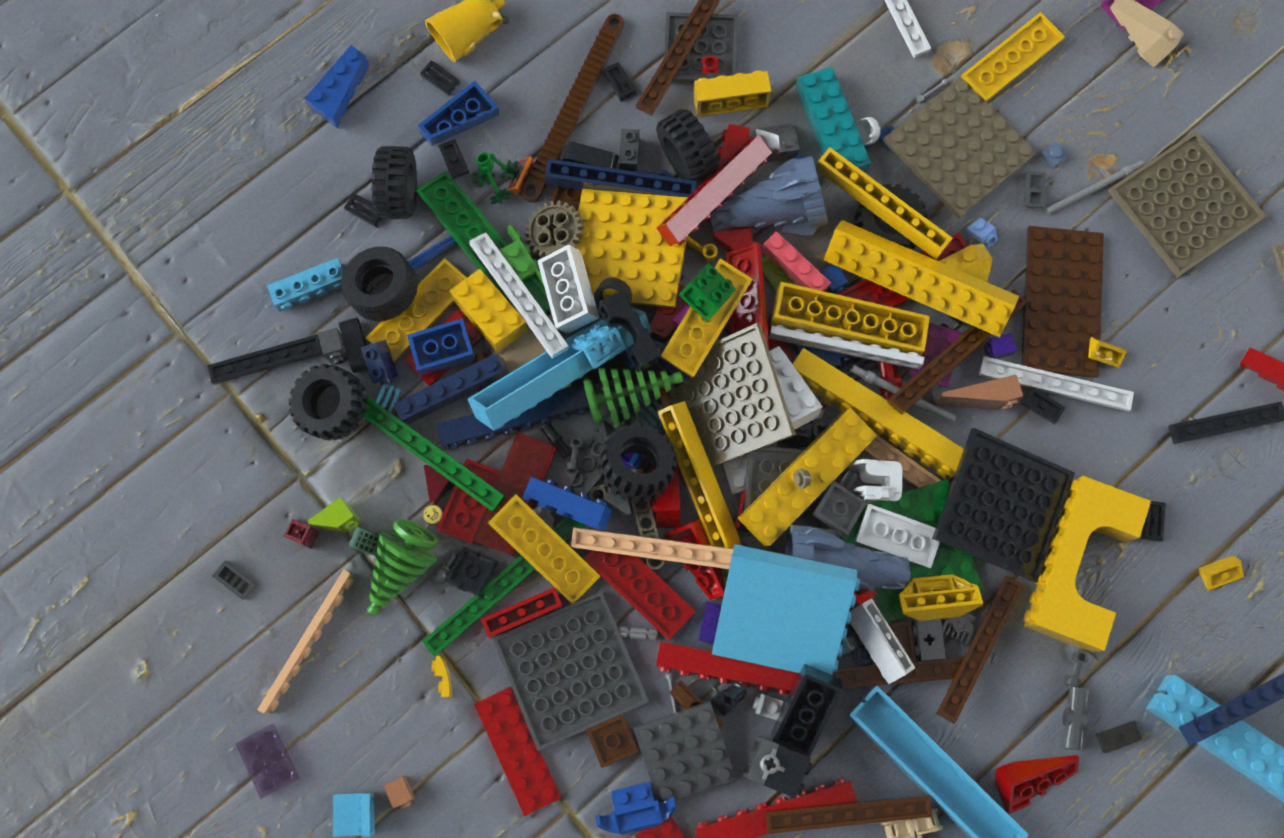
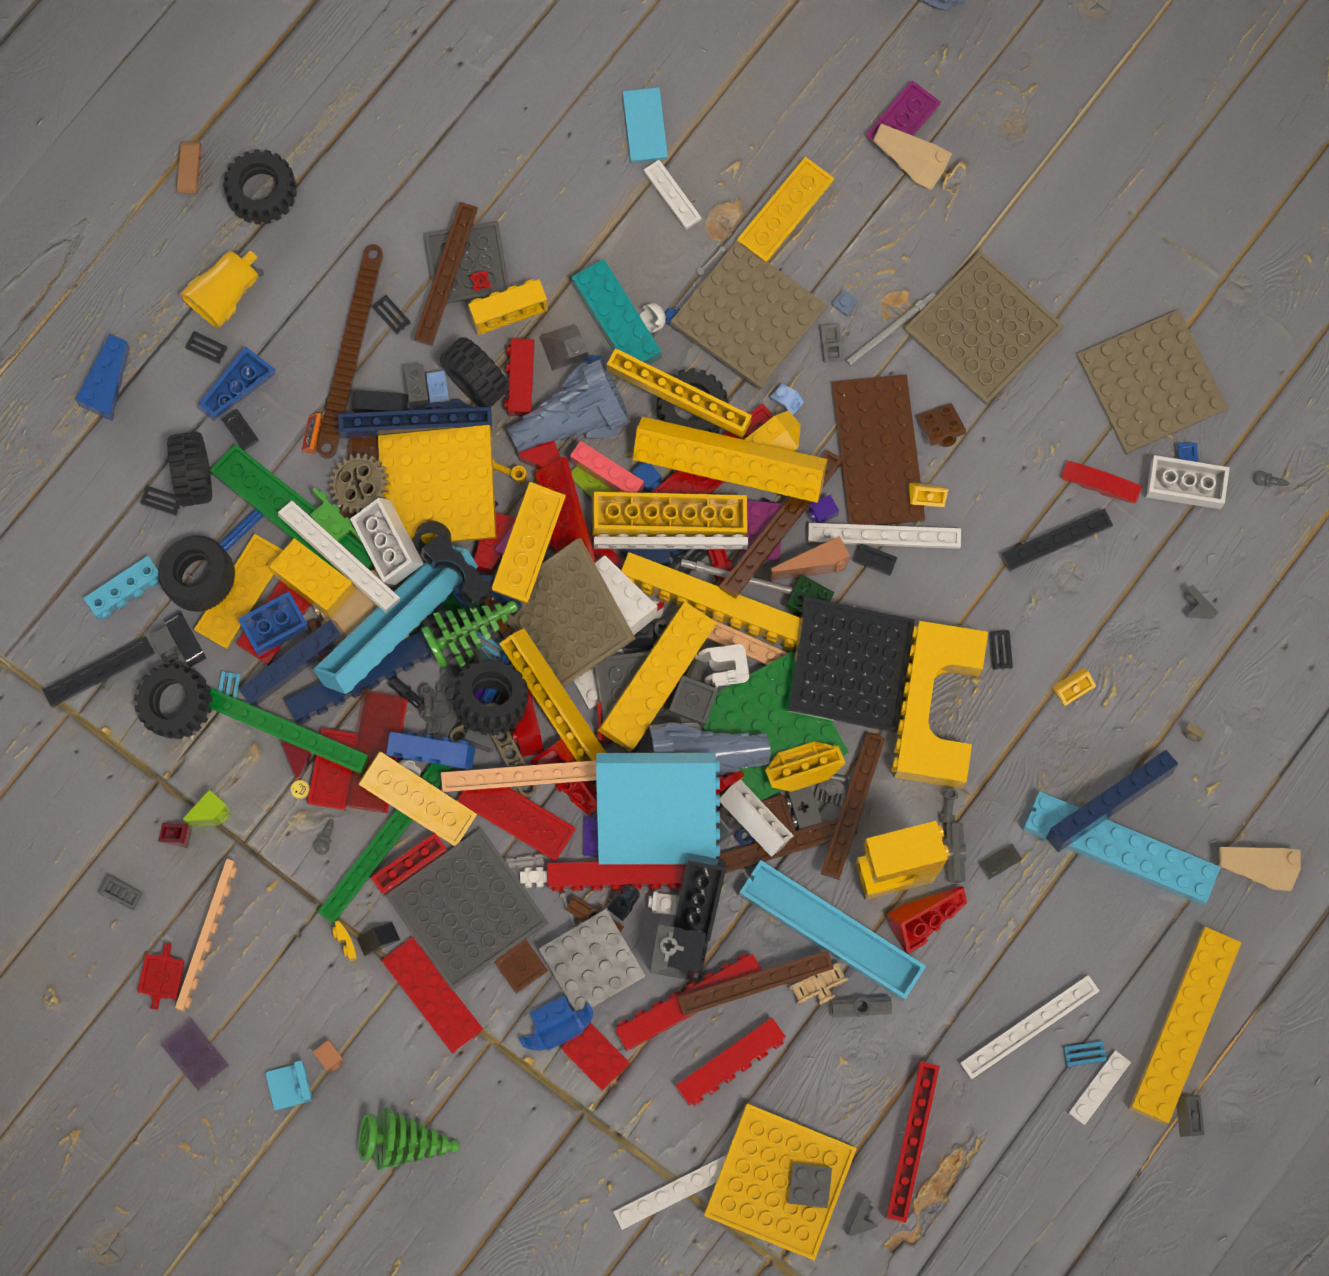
camera: 15 degrees left, 0 degrees up
sand green slope [349,527,380,557] -> none
dark blue brick [361,340,398,385] -> none
bright green plant [367,519,438,616] -> none
black plate [445,546,498,597] -> none
plant [472,152,520,205] -> none
medium azure bracket [570,325,626,369] -> none
brick [656,135,772,246] -> none
green bracket [678,263,736,321] -> none
dark tan plate [793,469,811,489] -> none
white plate [855,504,940,568] -> none
none -> red plate [137,943,185,1010]
none -> black slope [357,922,400,956]
none -> light blue bracket [426,371,449,403]
none -> white piece [520,867,548,888]
none -> dark green plate [785,574,834,618]
none -> yellow arch [855,820,949,900]
none -> reddish brown plate [917,403,966,447]

